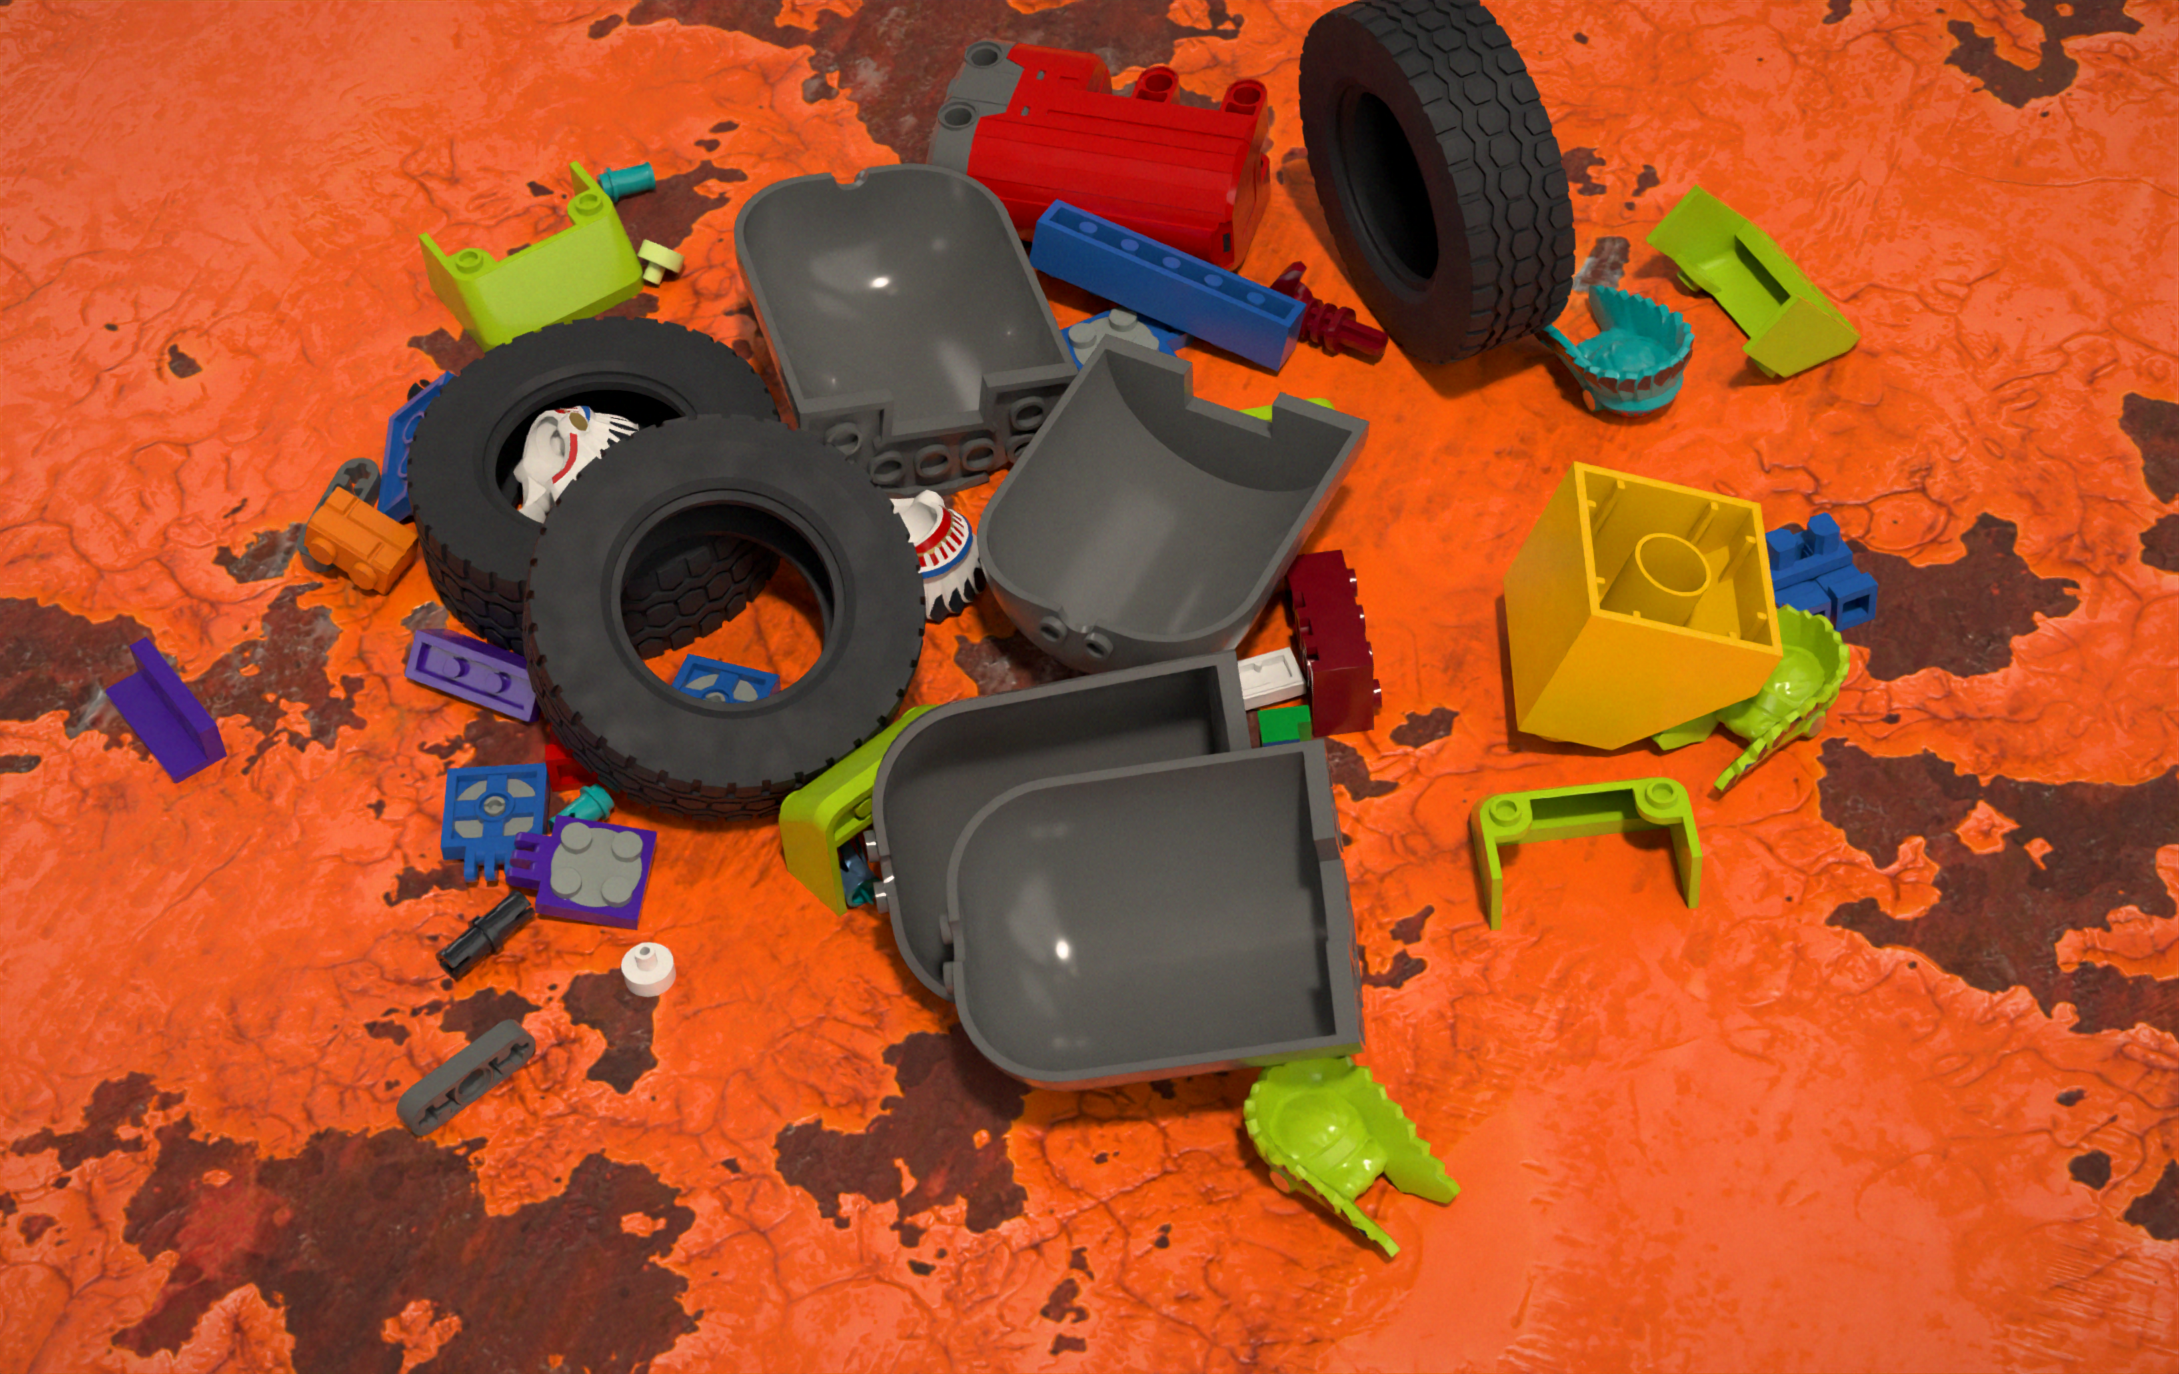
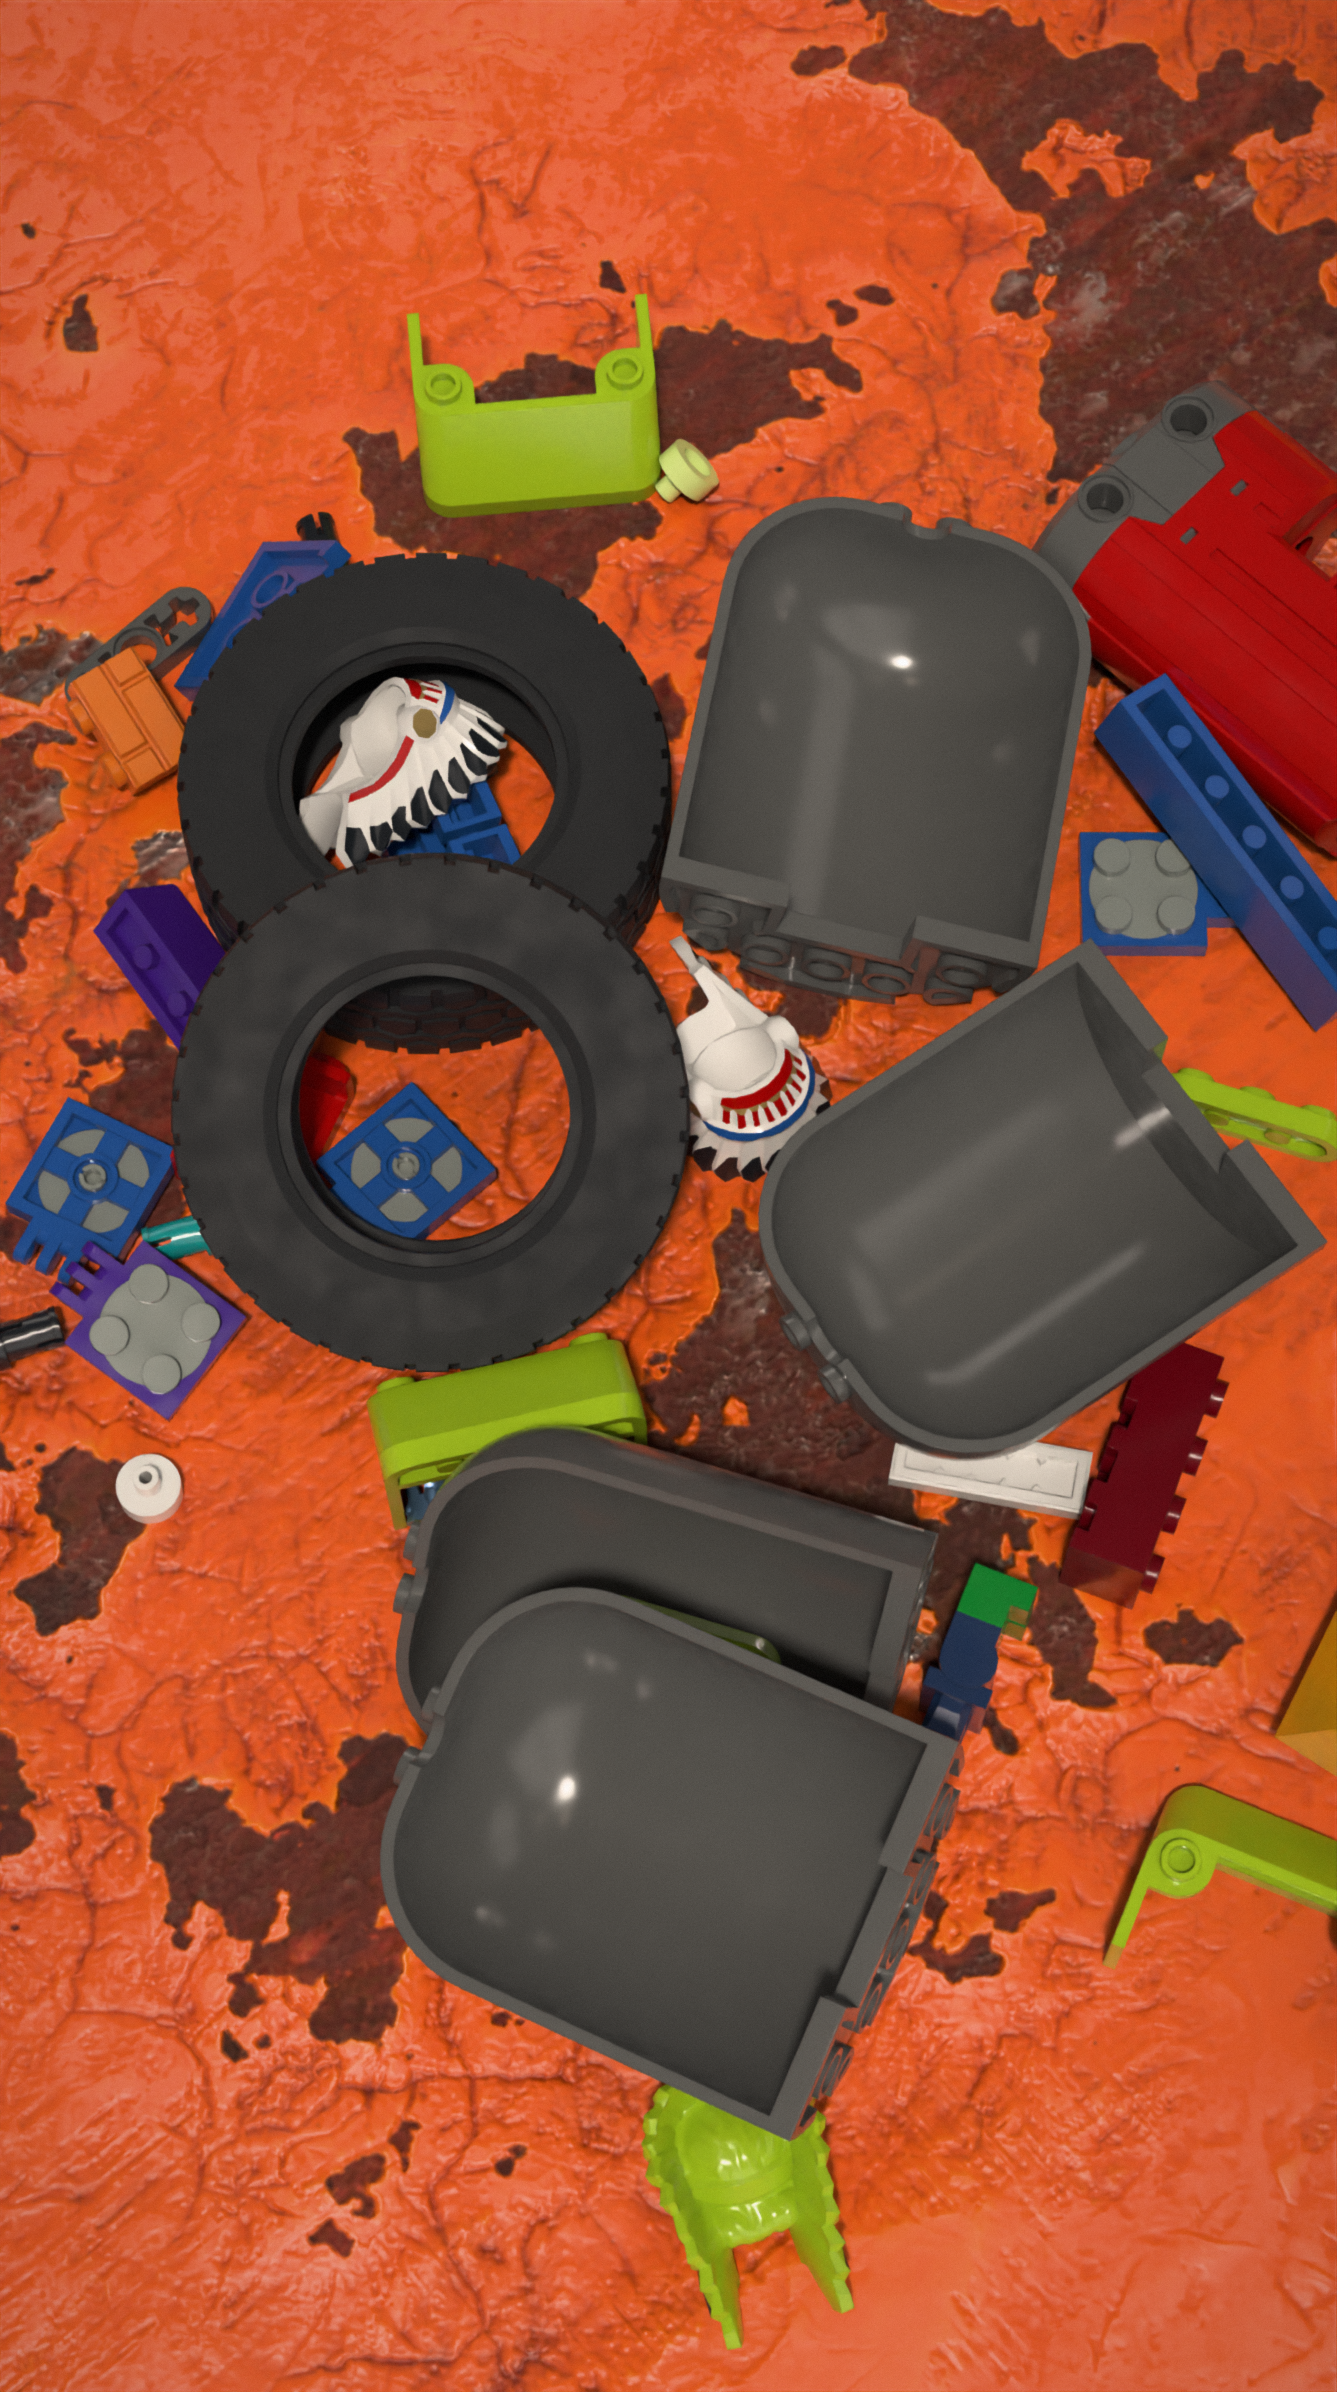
camera: 25 degrees right, 20 degrees up
teal pin [597,161,656,203] -> none

